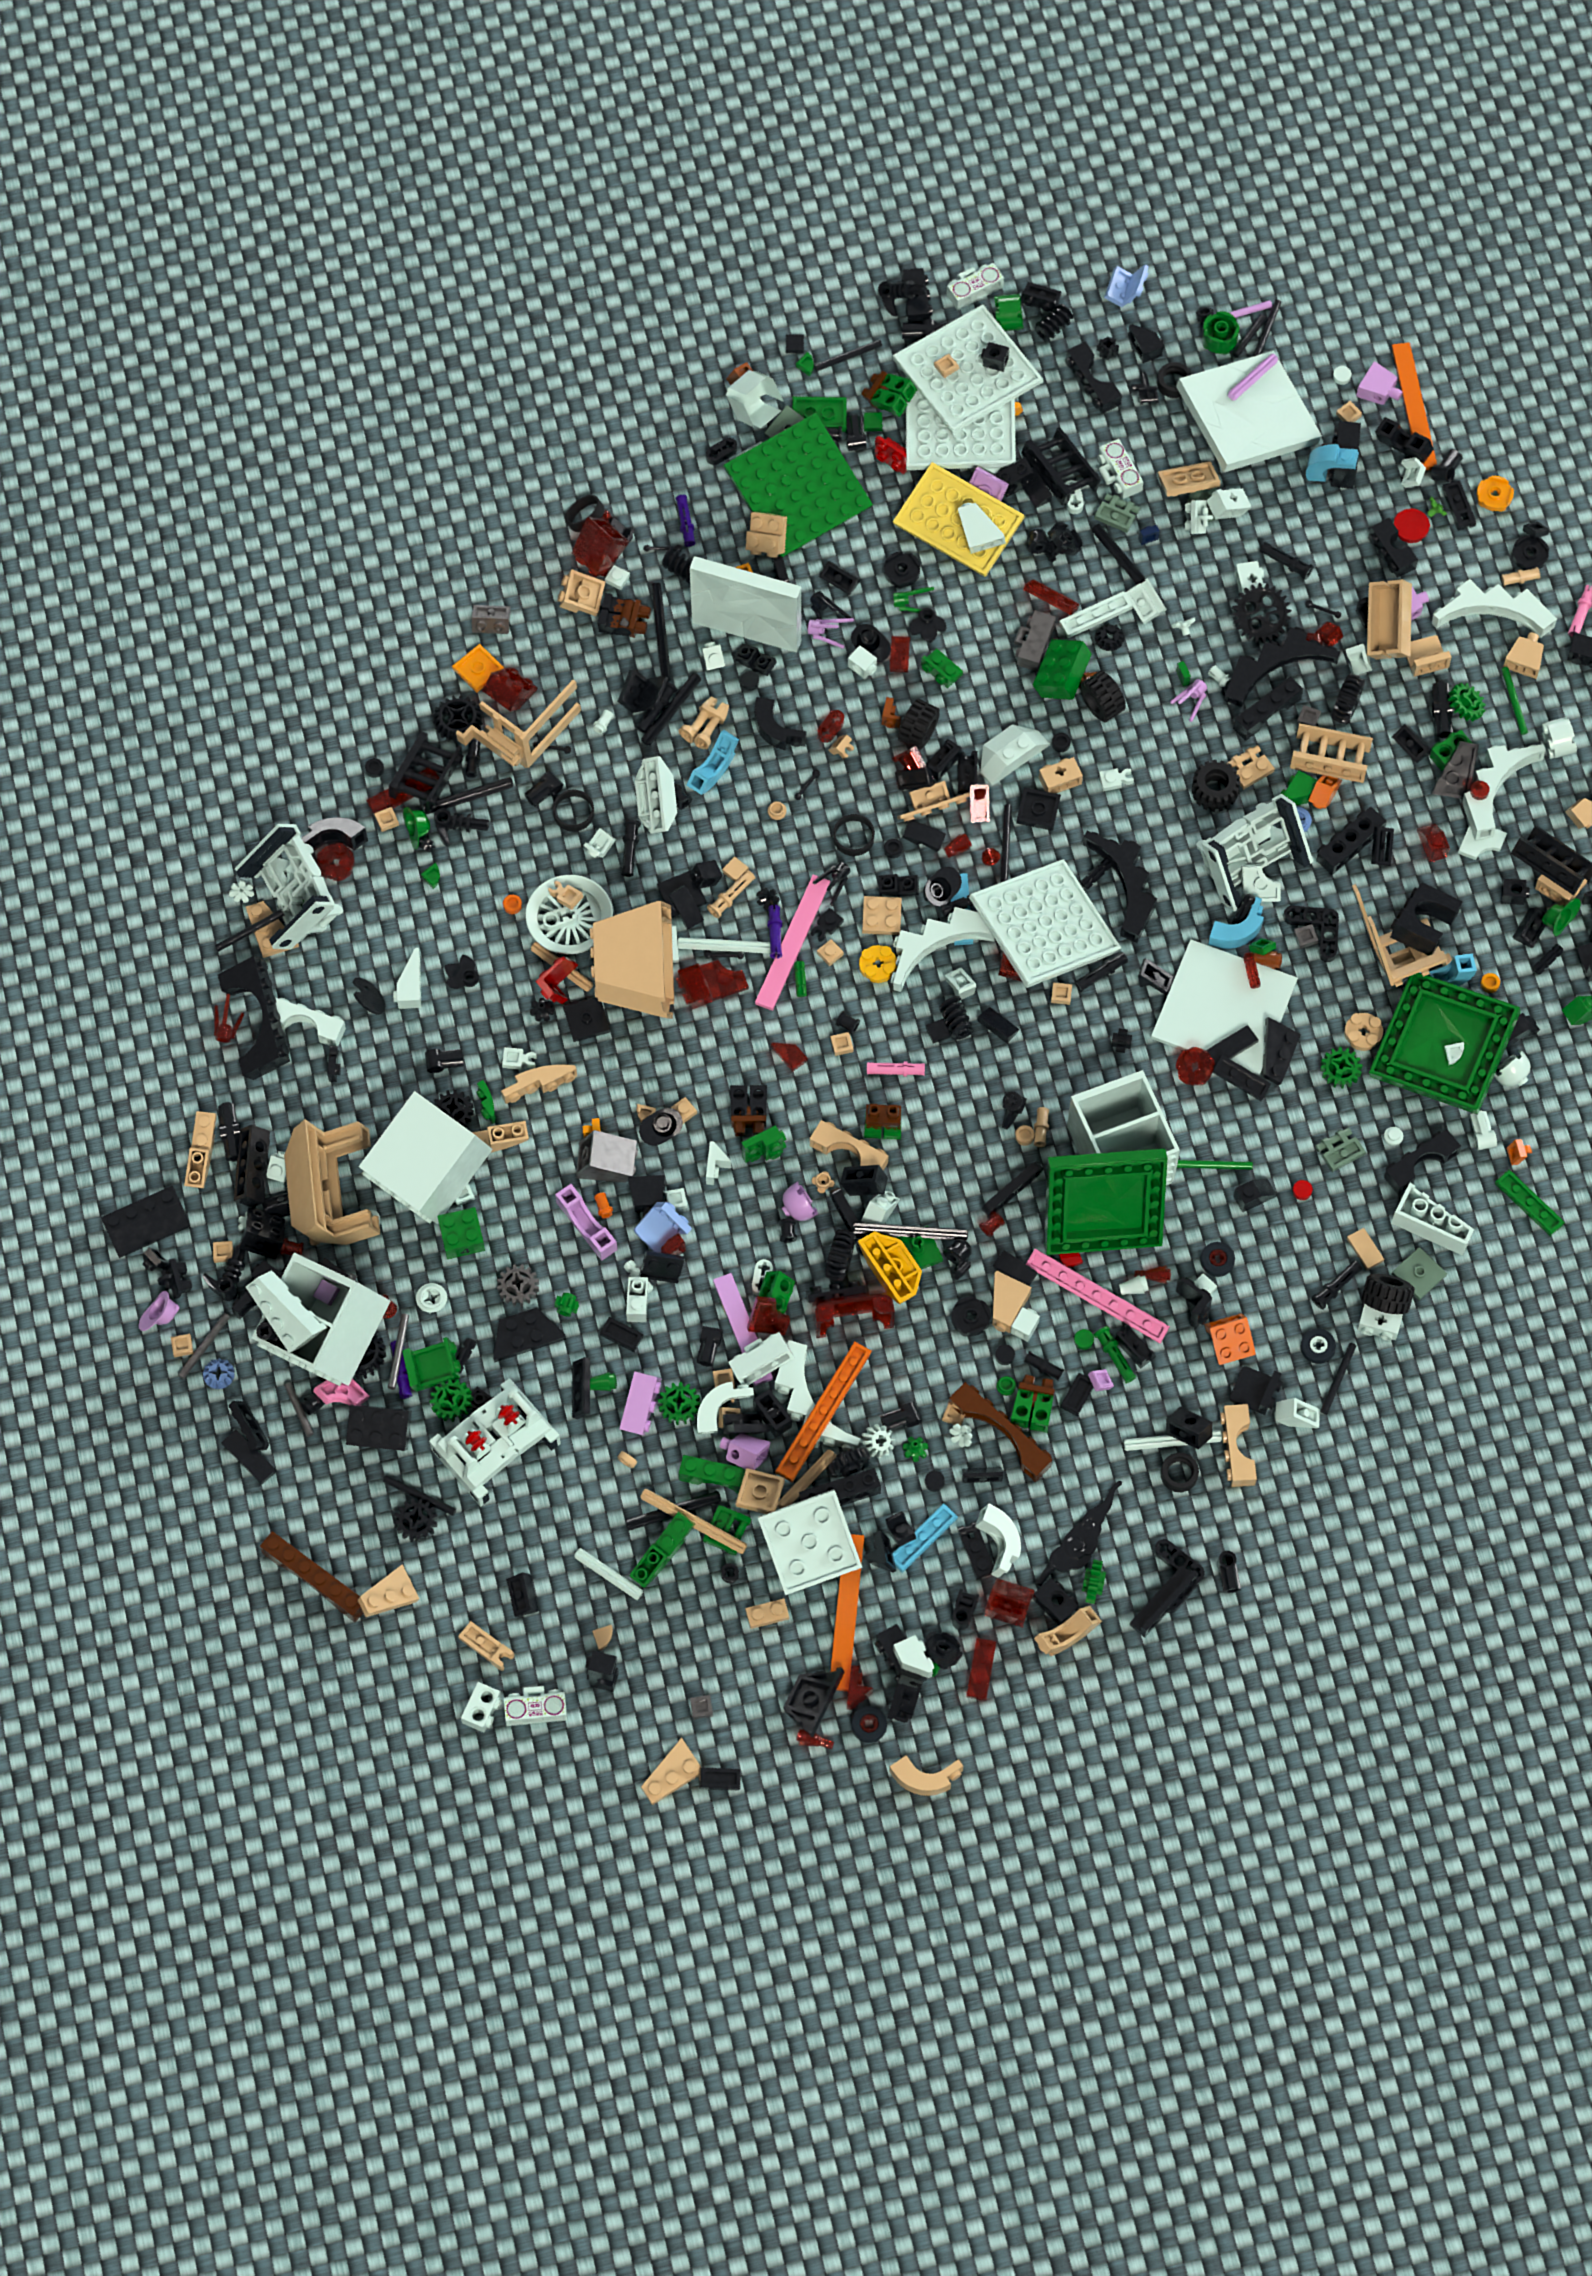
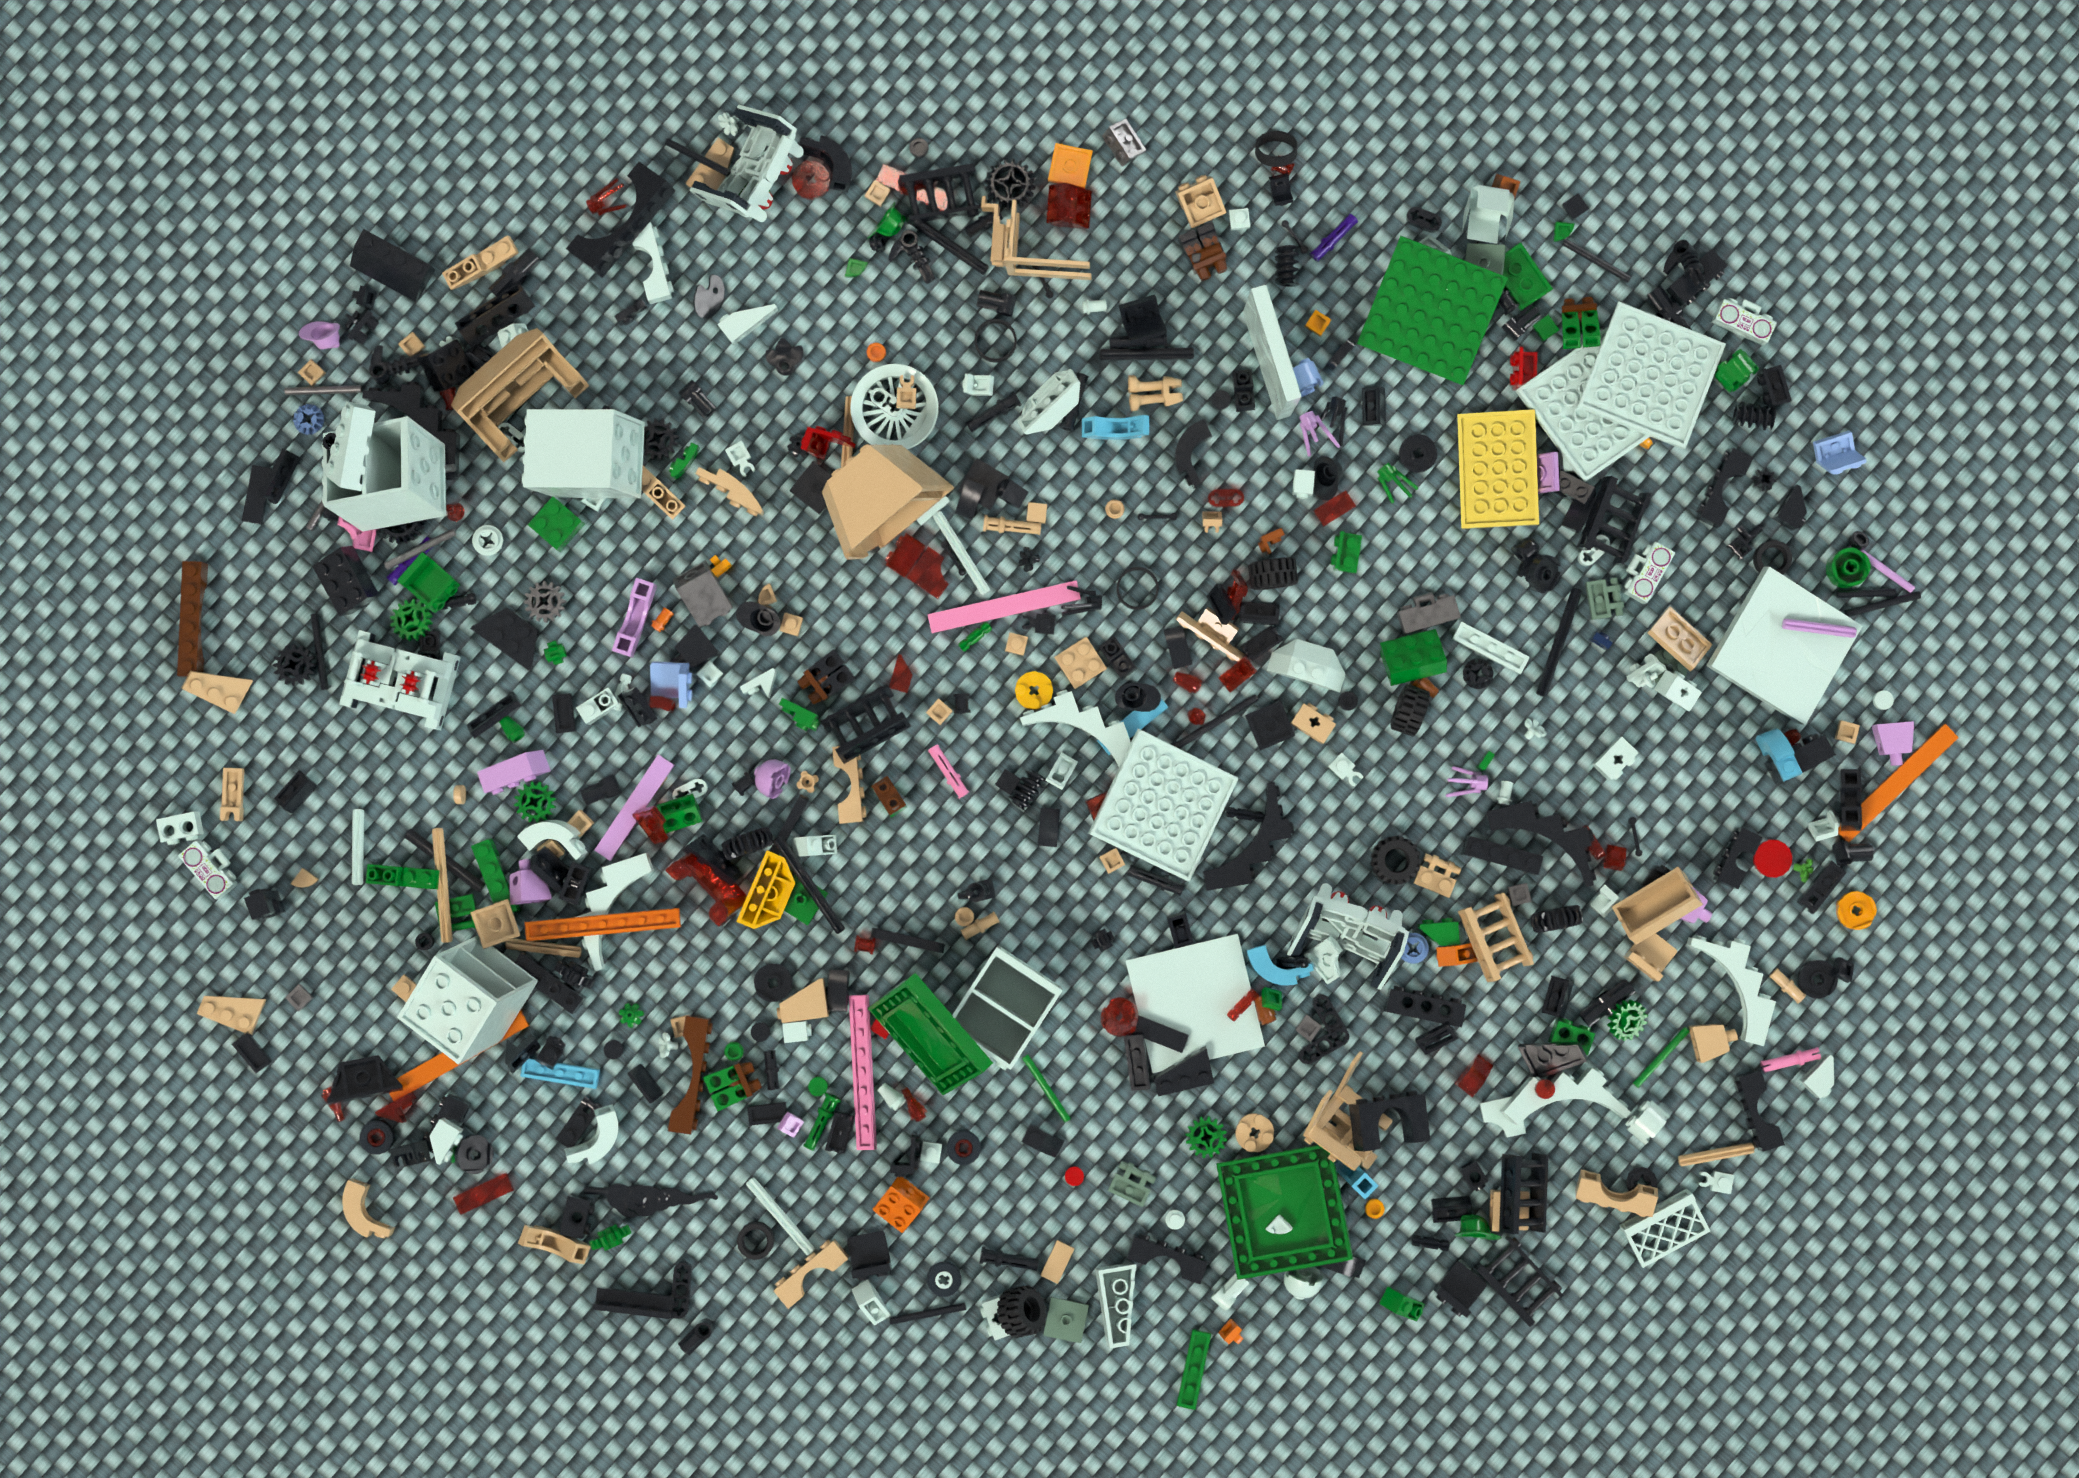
camera: 55 degrees right, 20 degrees up
clear red slope [571,517,630,577] -> none
black axle [651,582,671,682] -> none
light aqua bracket [700,642,725,670] -> none
light aqua piece [728,1332,795,1385] -> none
tan plate [745,512,787,557] -> none
dark purple pin [767,905,782,959] -> none
black brick [840,1165,888,1196] -> none
light aqua gear [861,1424,895,1458] -> none
black piece [880,1402,923,1431] -> none
black tile [884,839,903,858] -> none
black plate [910,608,946,643] -> none
tan tile [934,354,959,378] -> none
black axle [941,895,973,916] -> none
black piece [943,1239,972,1280] -> none
black piece [952,1589,980,1630] -> none
light aqua slope [958,503,1006,554] -> none
black brick [981,342,1009,372] -> none
clear red slope [985,1578,1035,1628] -> none
clear red tile [1023,579,1080,615] -> none
light aqua plate [1126,578,1167,624] -> none
black brick [1166,1407,1213,1450] -> none
black gear [1231,583,1292,643] -> none
black pin [1259,542,1314,580] -> none
none -> black fence [820,684,911,764]

